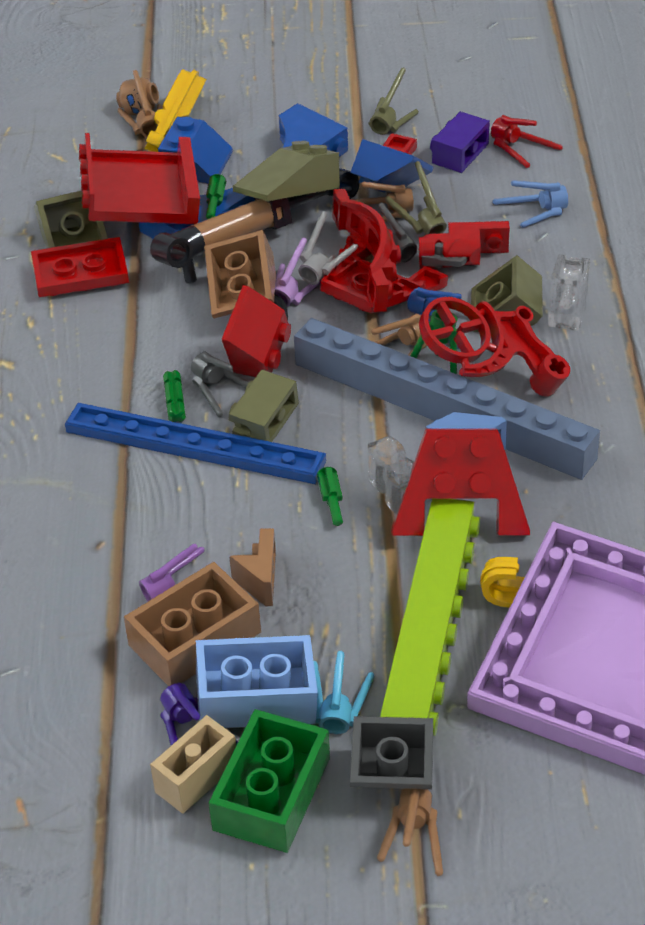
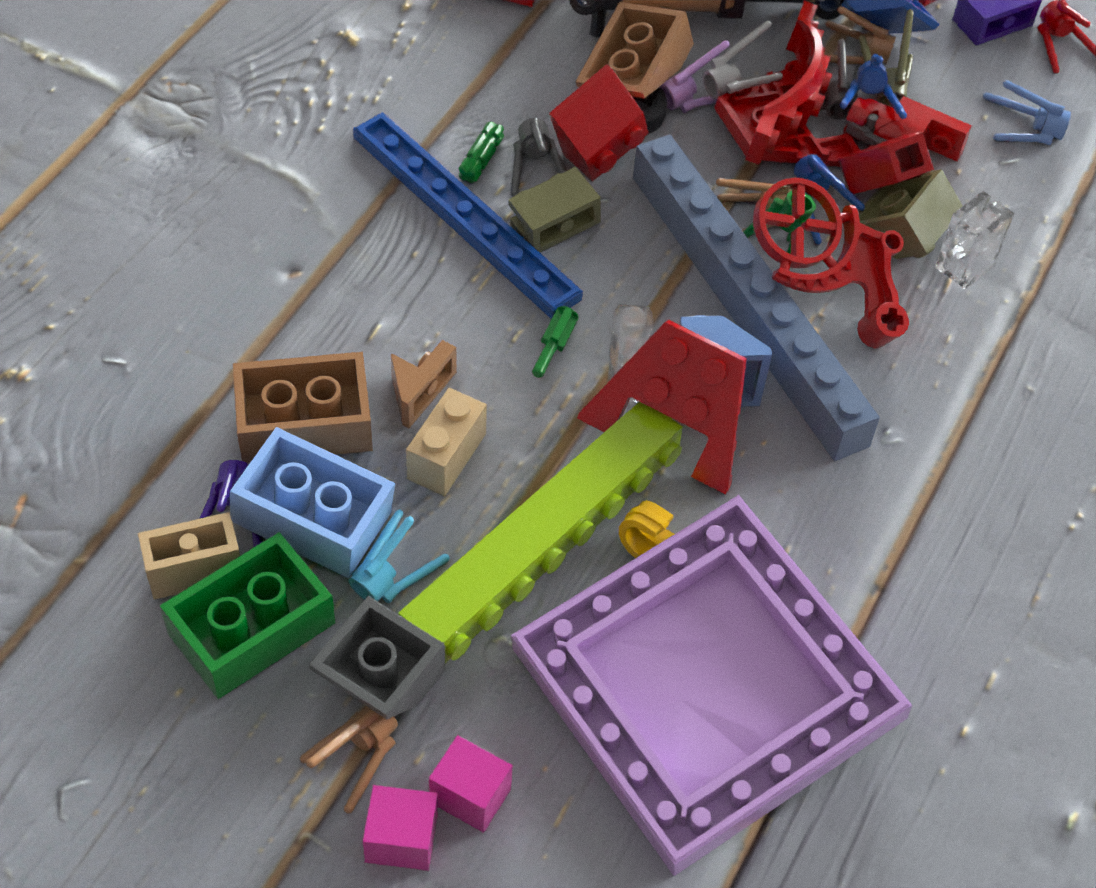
camera: 25 degrees right, 10 degrees up
medium lavender plant [139,544,205,601] -> none
none -> dark pink piece [363,785,438,871]
none -> tan brick [406,388,487,496]
none -> dark pink piece [429,735,513,833]
none -> red slope [838,132,934,194]
none -> blue plant [840,54,907,119]

